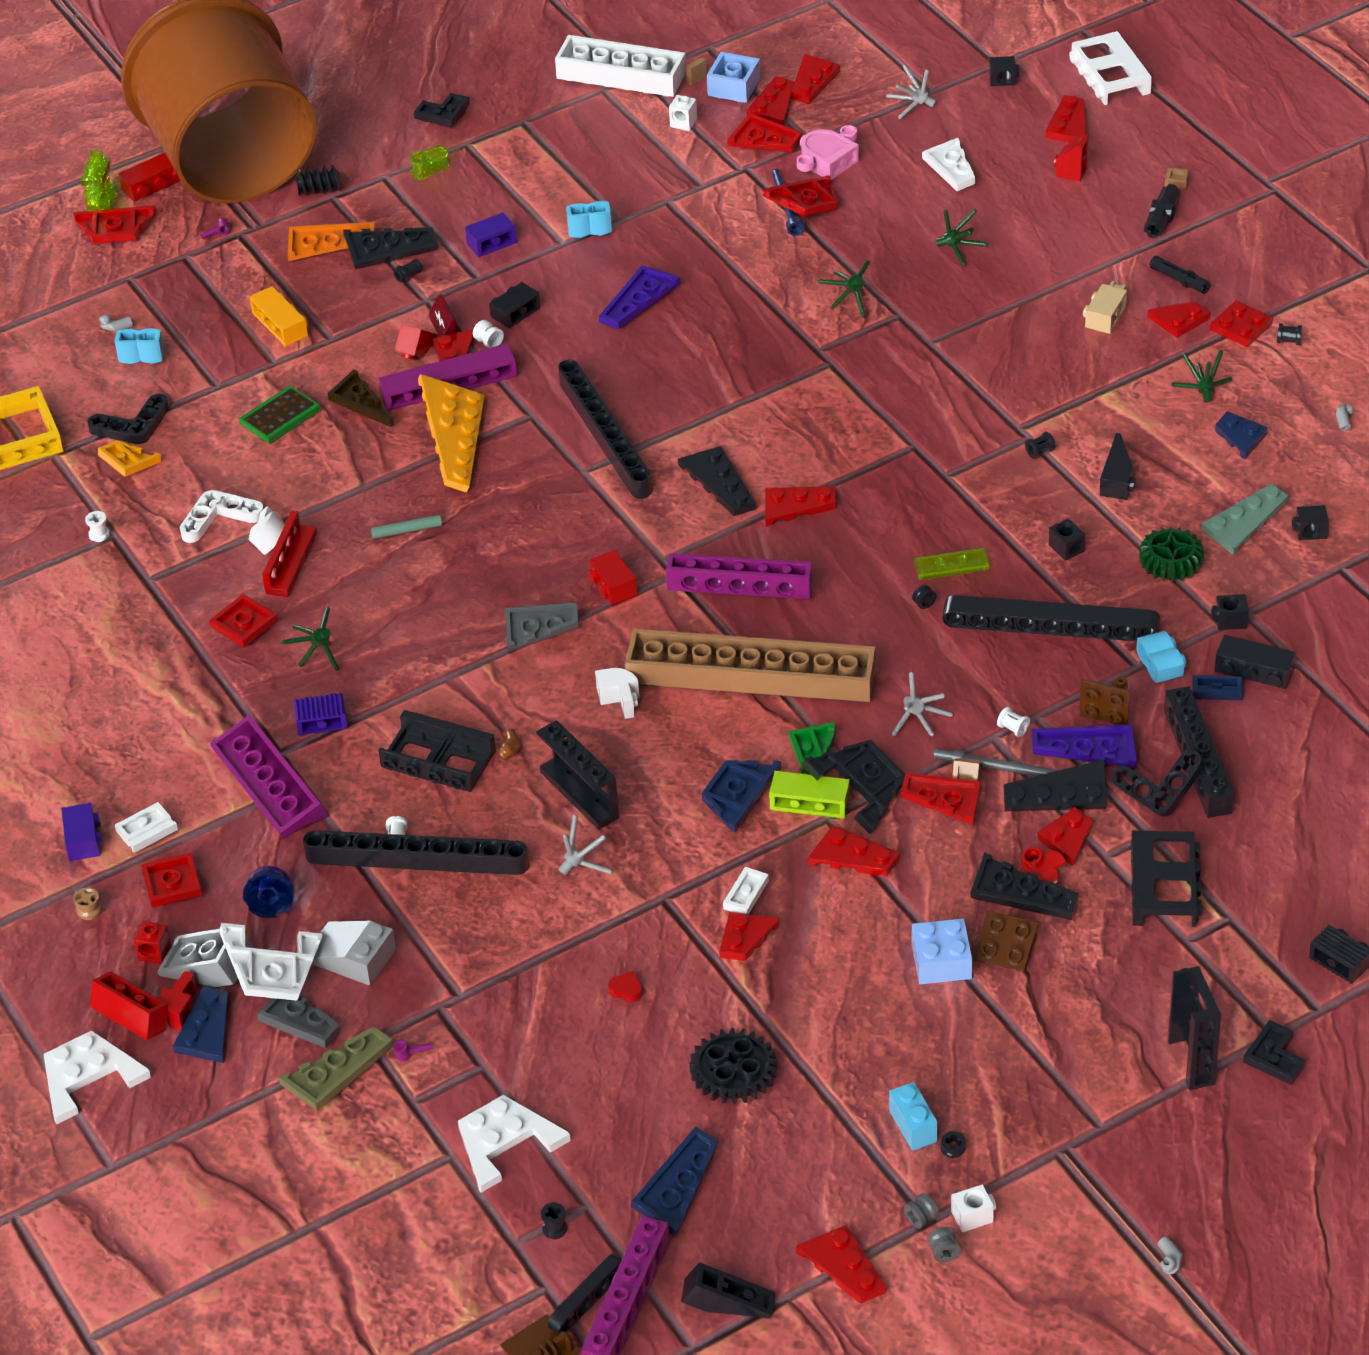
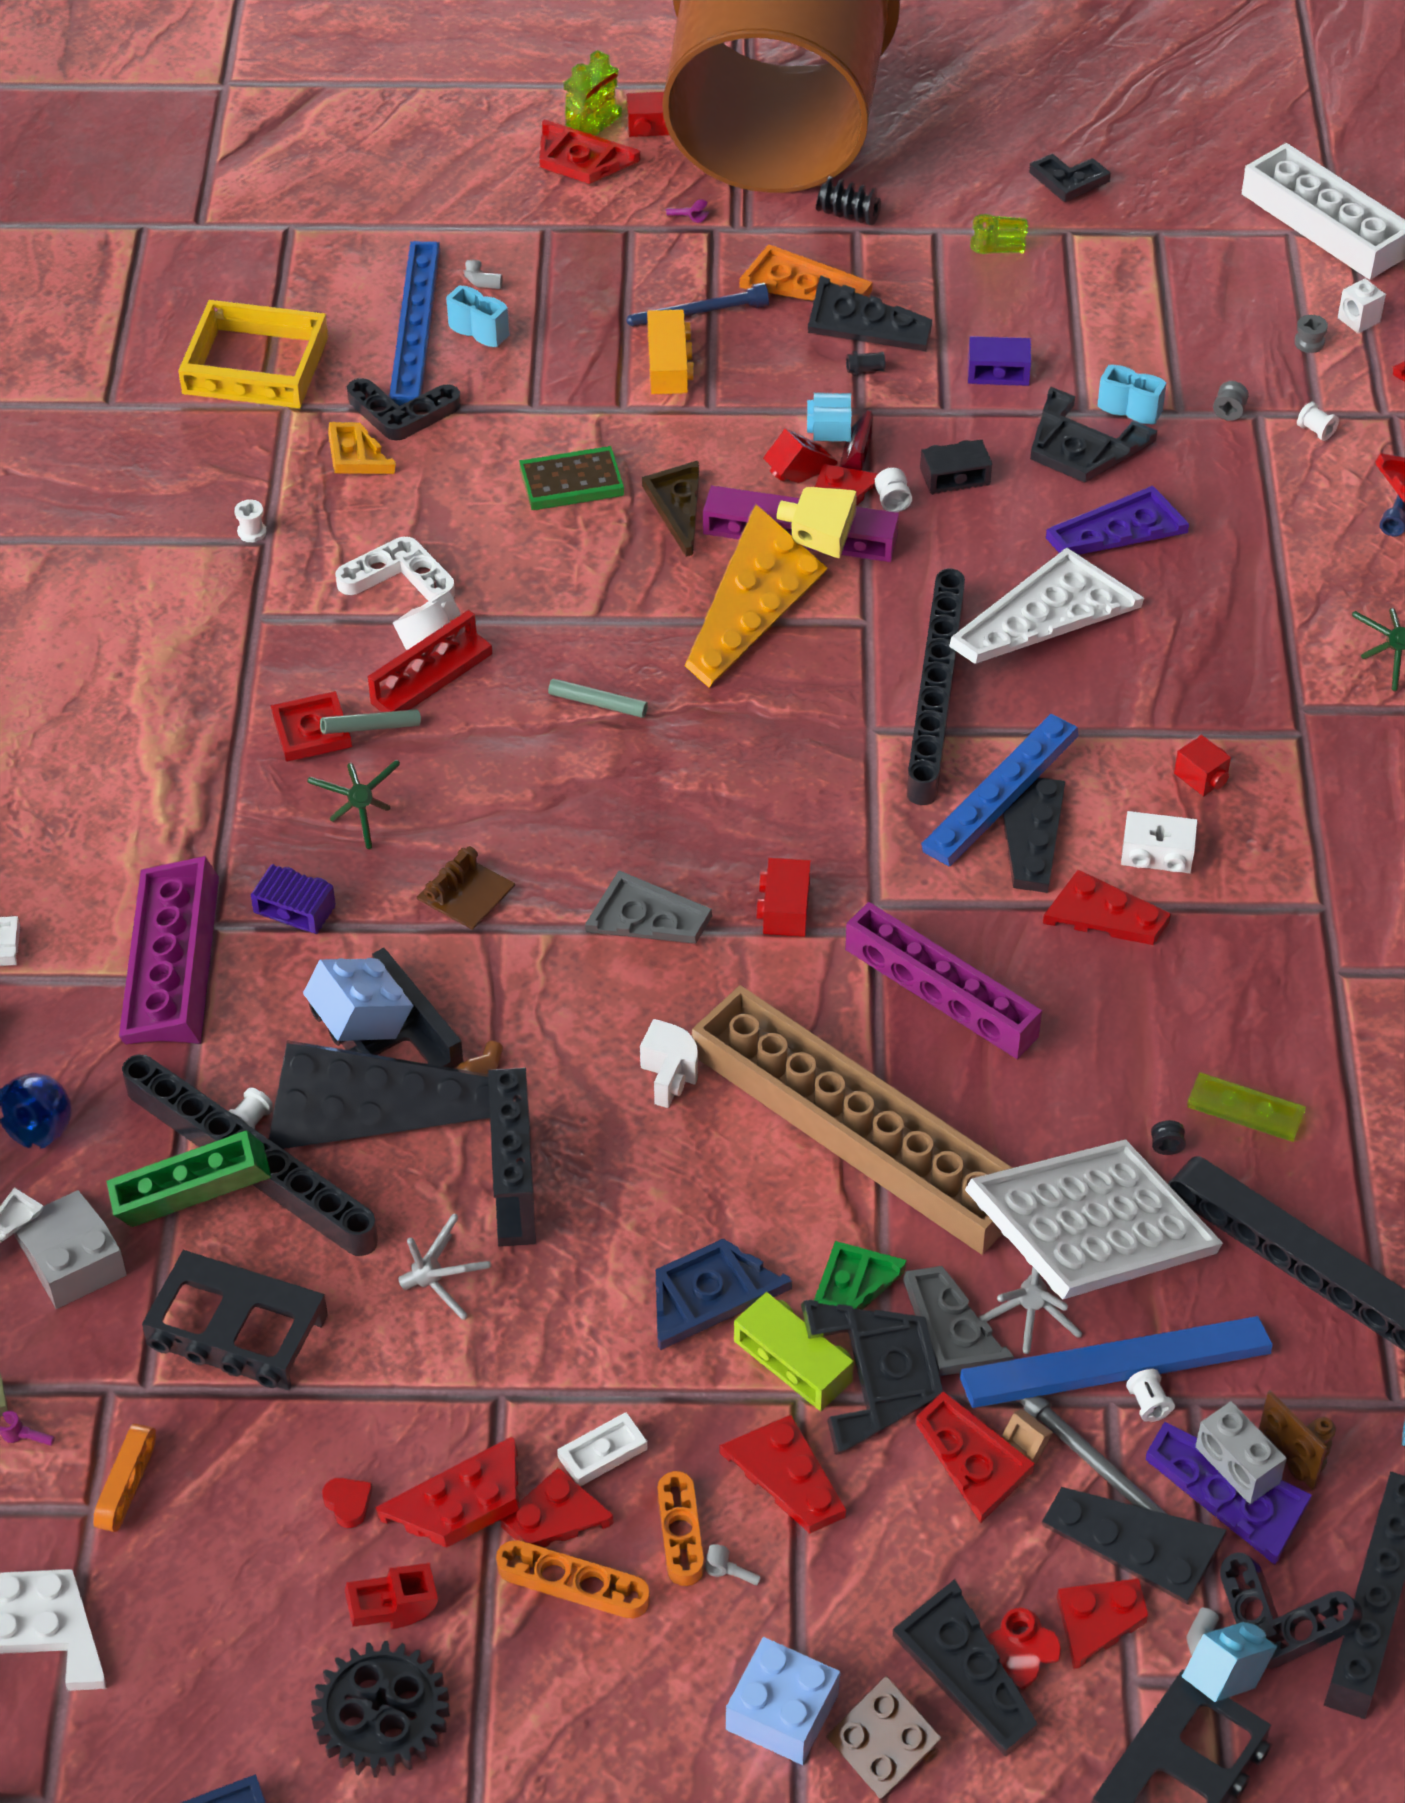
camera: 30 degrees right, 5 degrees up
none -> orange beam [93,1423,156,1532]
none -> green brick [106,1130,271,1227]
none -> black window [142,1250,328,1391]
none -> black wing [268,1040,490,1149]
none -> light blue brick [303,958,413,1041]
none -> sand green piece [320,709,421,734]
none -> red brick [345,1562,438,1630]
none -> red wing [375,1436,519,1548]
none -> blue tile [389,241,440,406]
none -> reddish brown hinge [417,846,515,930]
none -> orange beam [496,1540,650,1619]
none -> dark blue piece [626,282,769,326]
none -> orange beam [658,1471,704,1586]
none -> light grey hand [705,1544,761,1586]
none -> light yellow torso [777,487,856,558]
none -> medium azure brick [807,393,851,442]
none -> dark grey wing [903,1266,1014,1376]
none -> blue plate [921,714,1079,867]
none -> white wing [949,548,1144,664]
none -> blue tile [960,1316,1273,1408]
none -> white plate [965,1139,1223,1299]
none -> black wing [1030,387,1157,483]
none -> white brick [1121,811,1197,873]
none -> red brick [1174,734,1231,797]
none -> medium azure brick [1182,1622,1277,1702]
none -> light grey arm [1187,1608,1219,1656]
none -> light grey brick [1195,1401,1287,1504]
none -> dark grey wheel [1213,381,1249,421]
none -> dark grey wheel [1294,315,1328,353]
none -> white bush [1297,402,1339,441]

